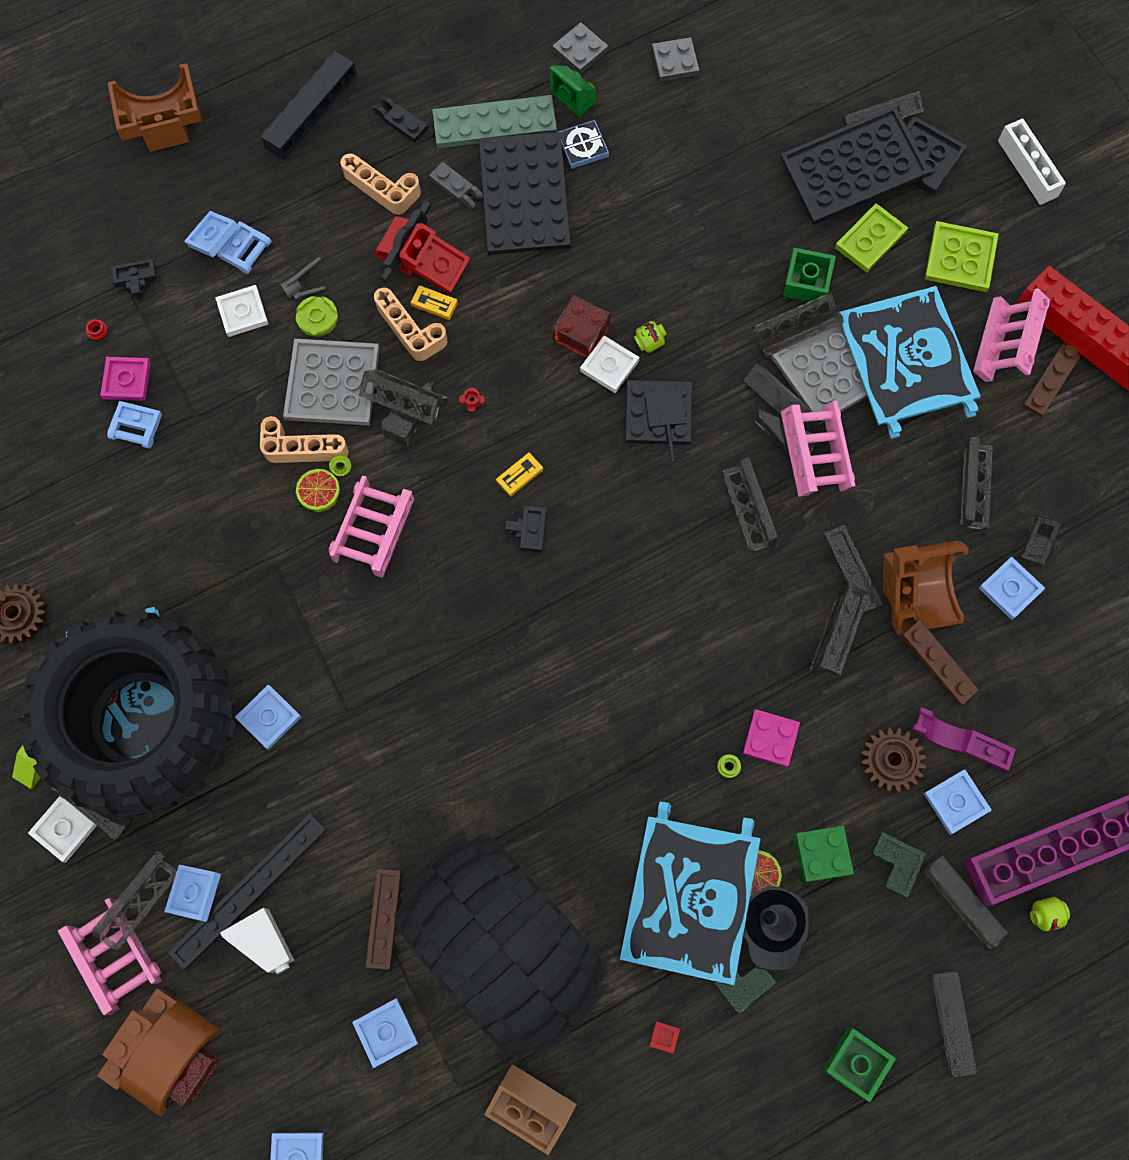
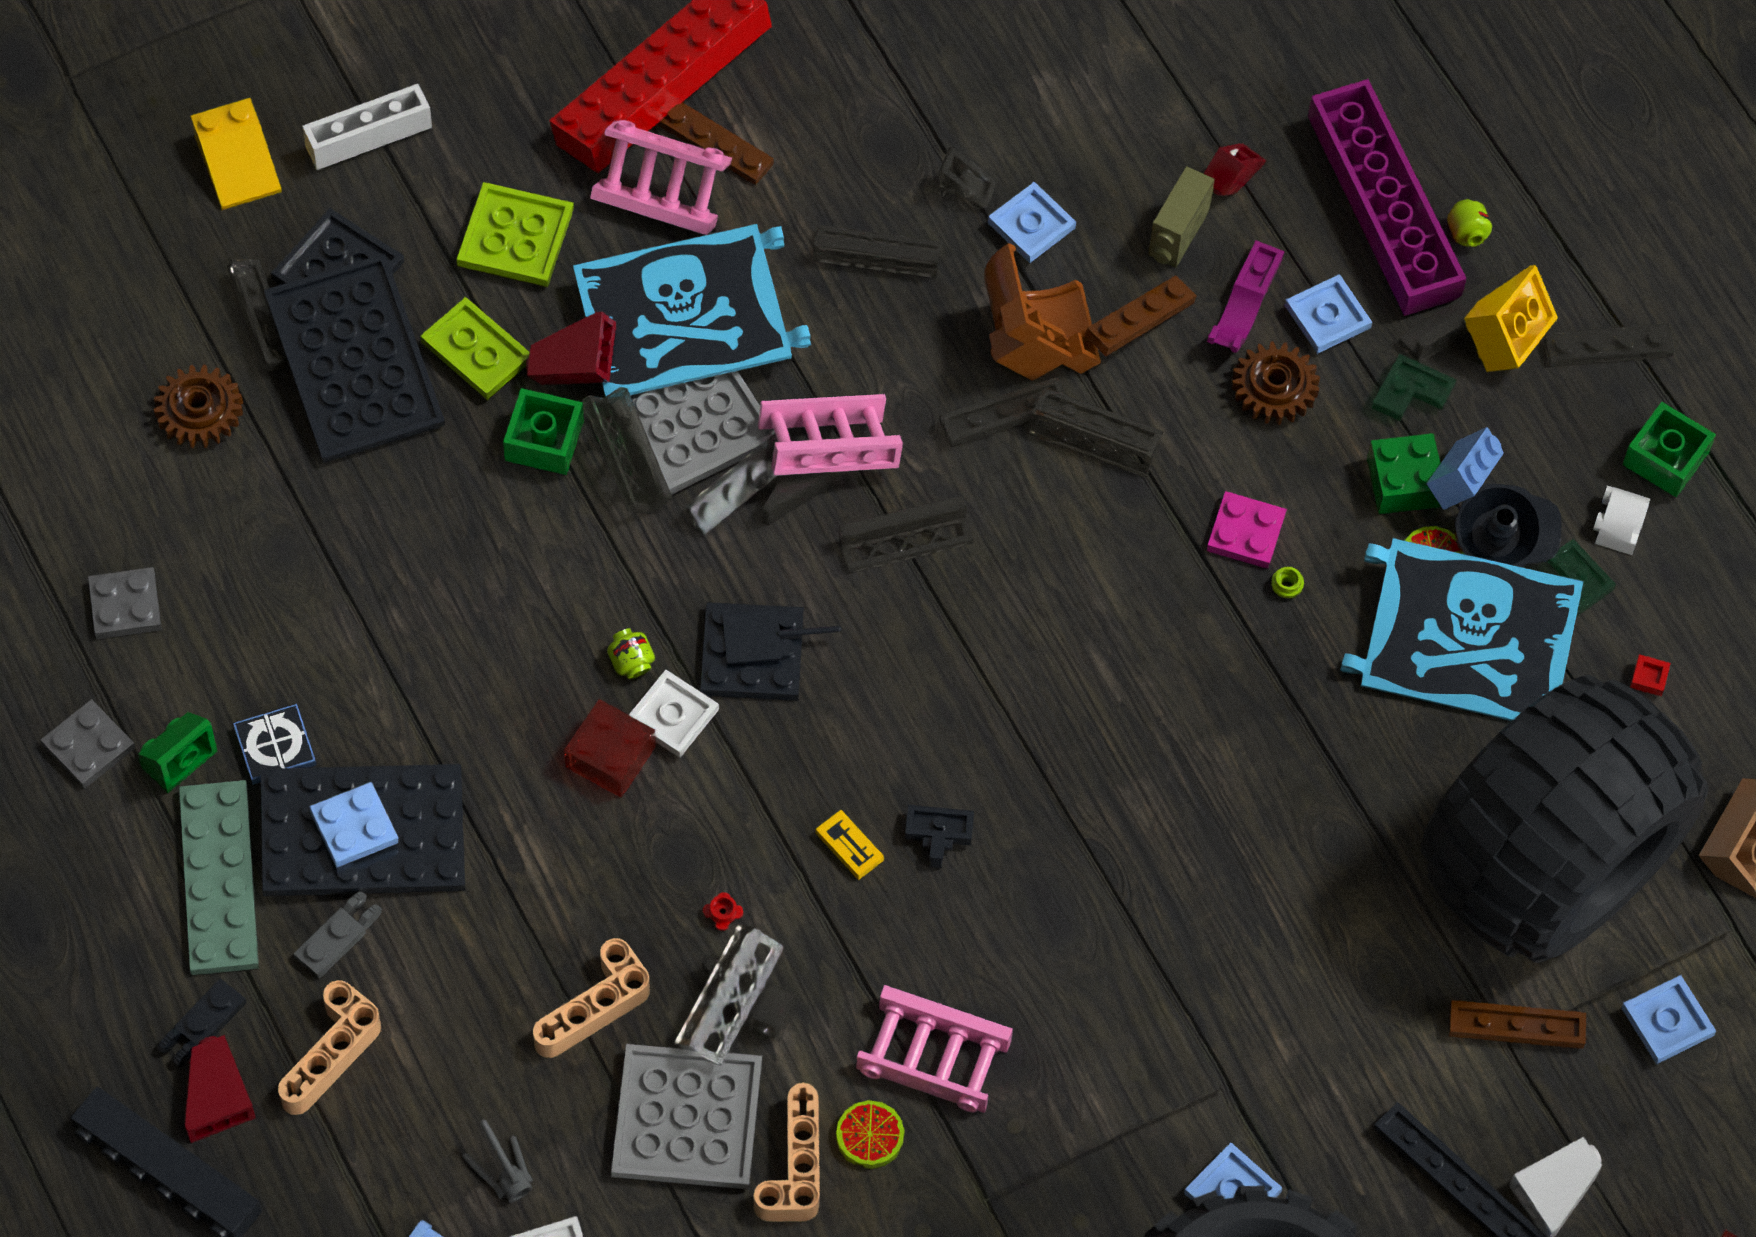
camera: 95 degrees left, 10 degrees down
lime tile [296,296,338,337] -> none
lime plate [329,455,351,476] -> none
red piece [374,201,470,294] -> none
yellow tile [411,285,458,320] -> none
none -> reddish brown gear [154,364,243,448]
none -> dark red slope [185,1035,256,1143]
none -> yellow slope [191,98,282,210]
none -> light blue plate [310,782,398,868]
none -> dark red slope [526,312,616,385]
none -> olive brick [1149,166,1215,268]
none -> dark red slope [1203,143,1266,196]
none -> medium blue brick [1427,427,1504,510]
none -> yellow slope [1464,265,1558,372]
none -> white cylinder [1593,486,1650,555]

